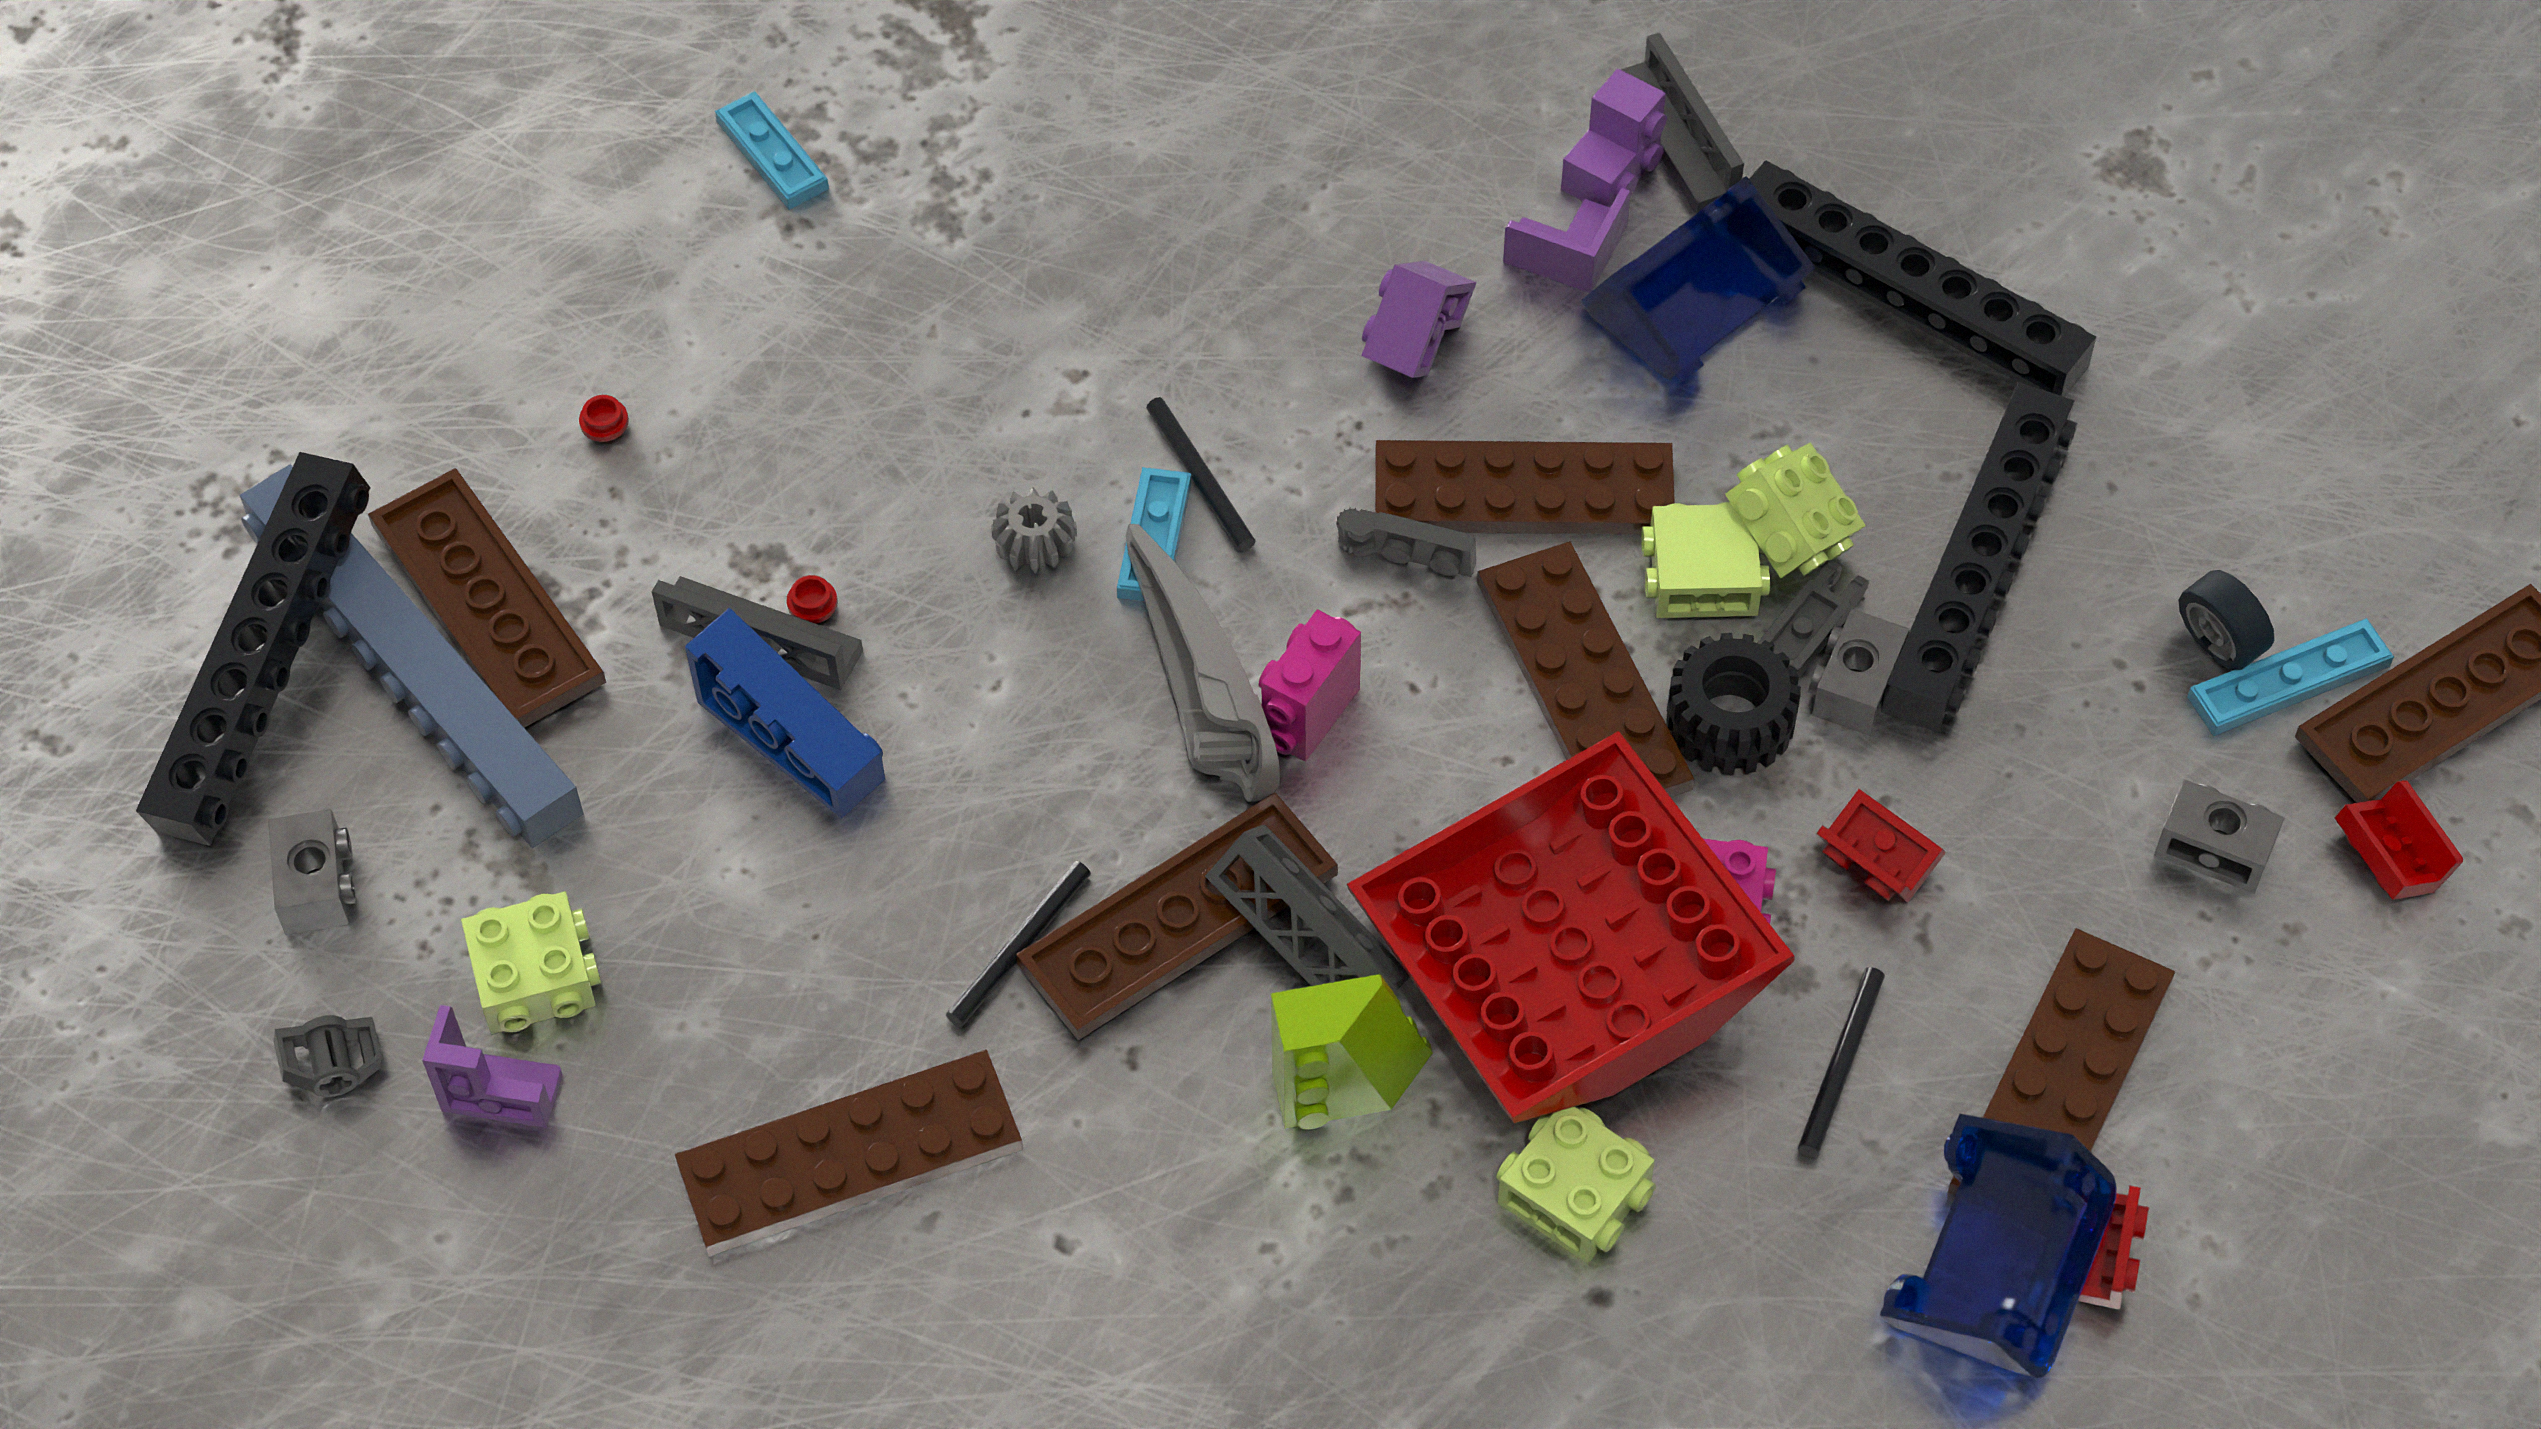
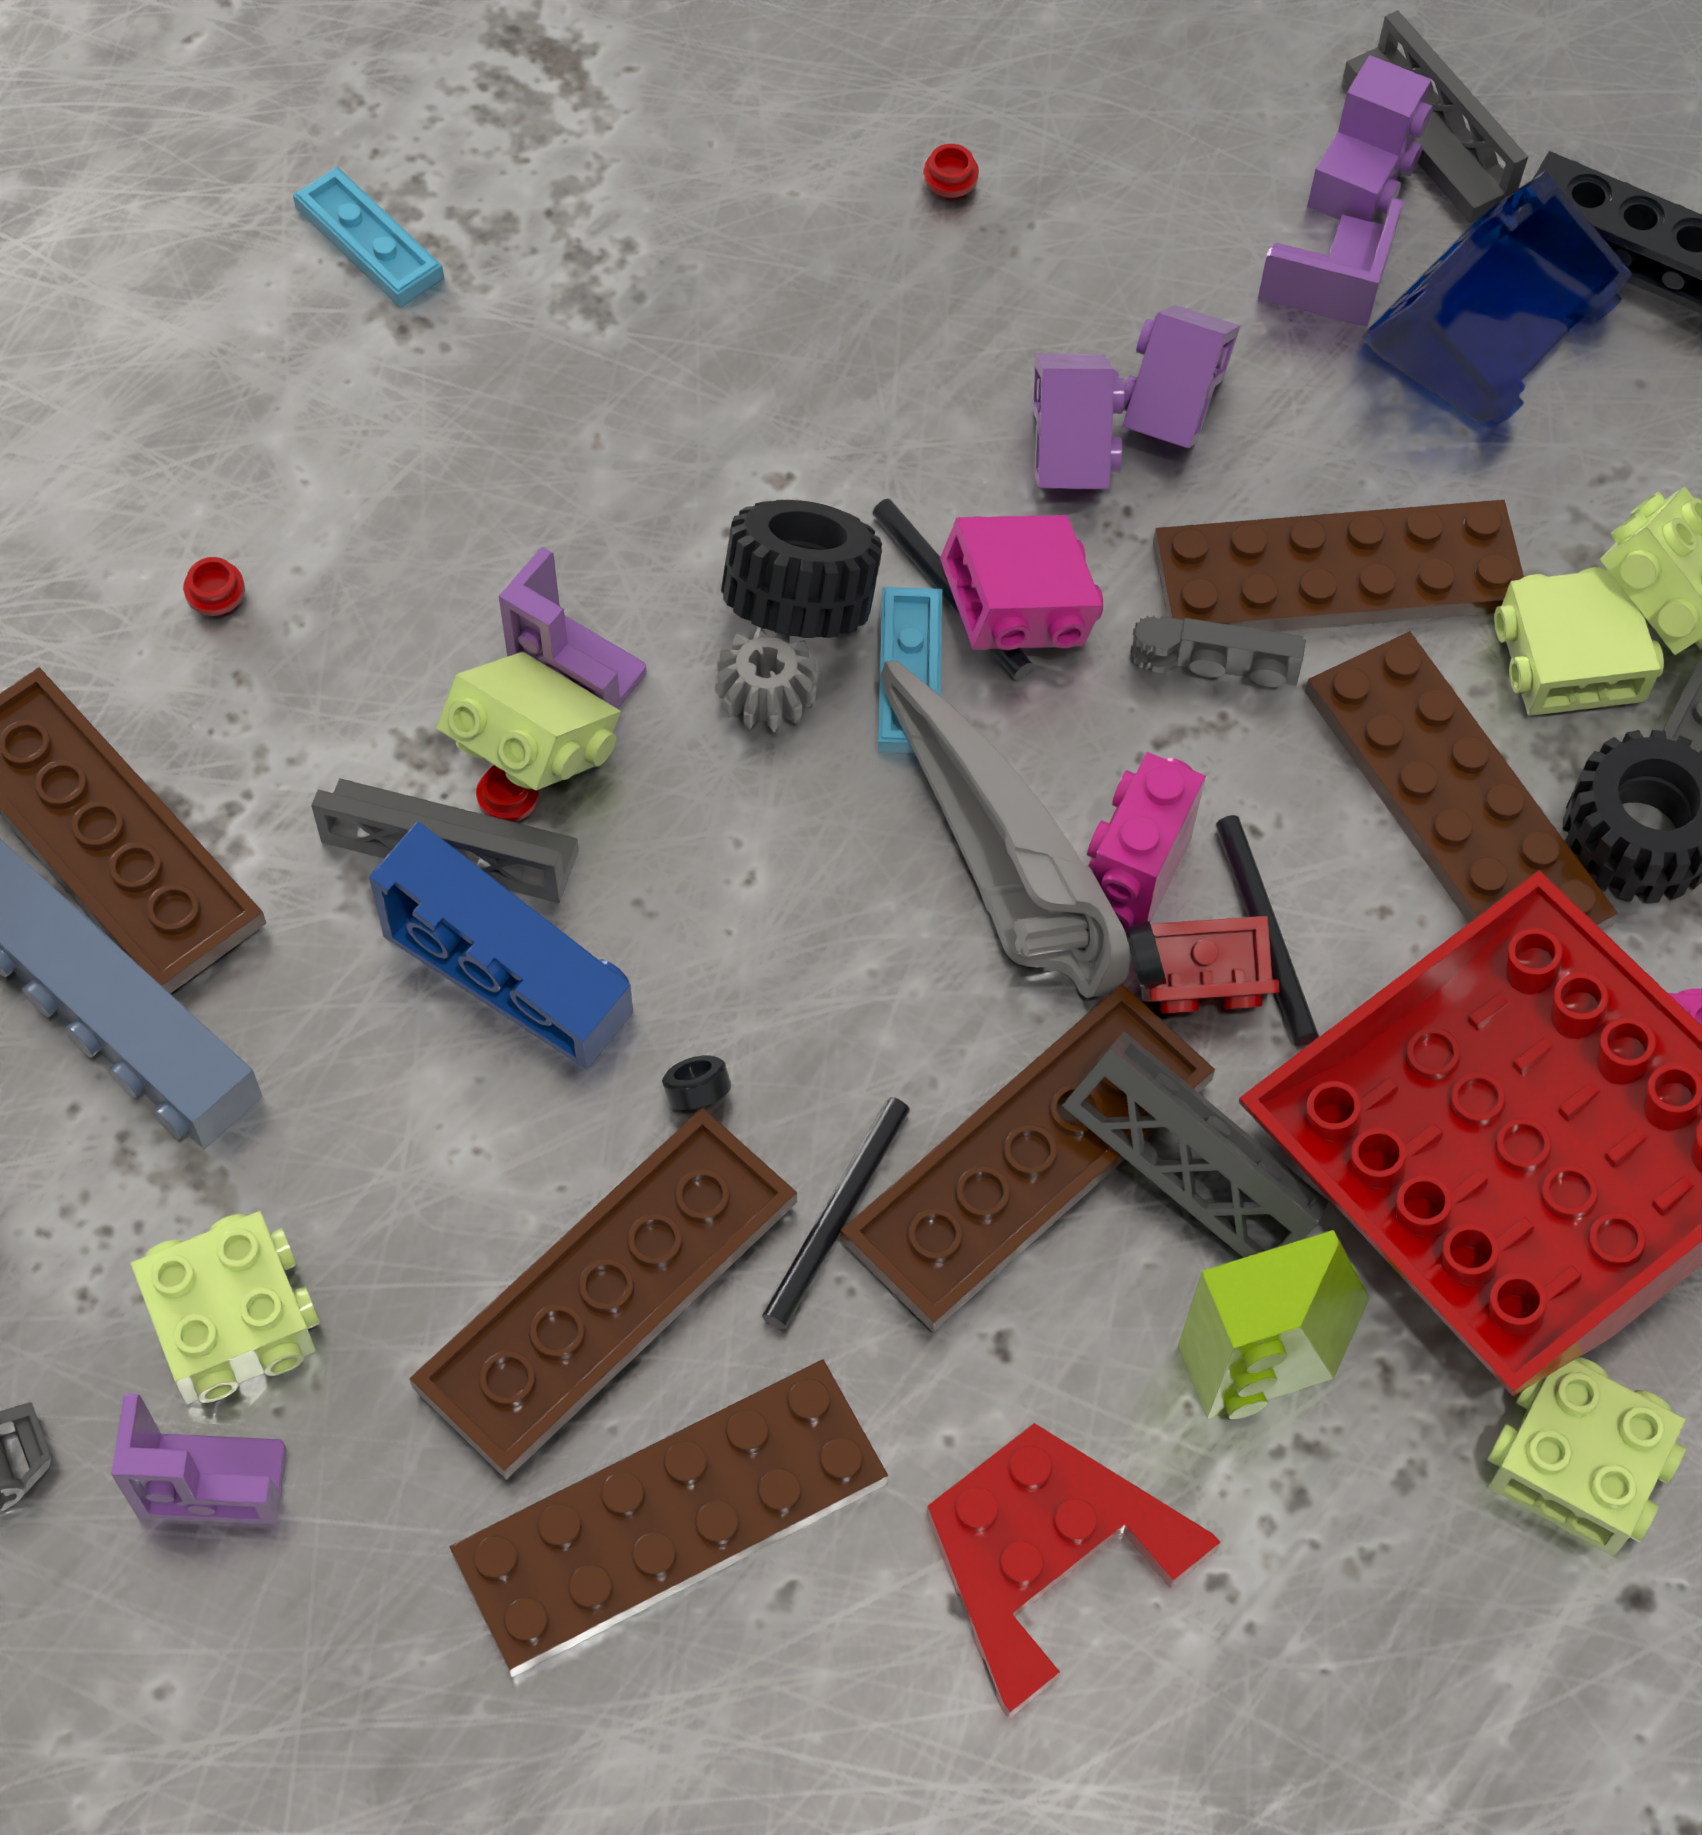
camera: 10 degrees left, 5 degrees up
none -> reddish brown plate [409,1107,797,1480]
none -> yellowish green brick [436,652,621,791]
none -> medium lavender panel [498,547,647,709]
none -> black tile [662,1055,732,1110]
none -> black tyre [721,499,882,638]
none -> red plate [923,143,979,197]
none -> red wing [926,1423,1221,1718]
none -> dark pink brick [940,515,1103,650]
none -> medium lavender brick [1033,353,1124,489]
none -> black tile [1125,921,1167,989]
none -> red bracket [1141,916,1279,1013]
none -> black bar [1216,815,1319,1046]

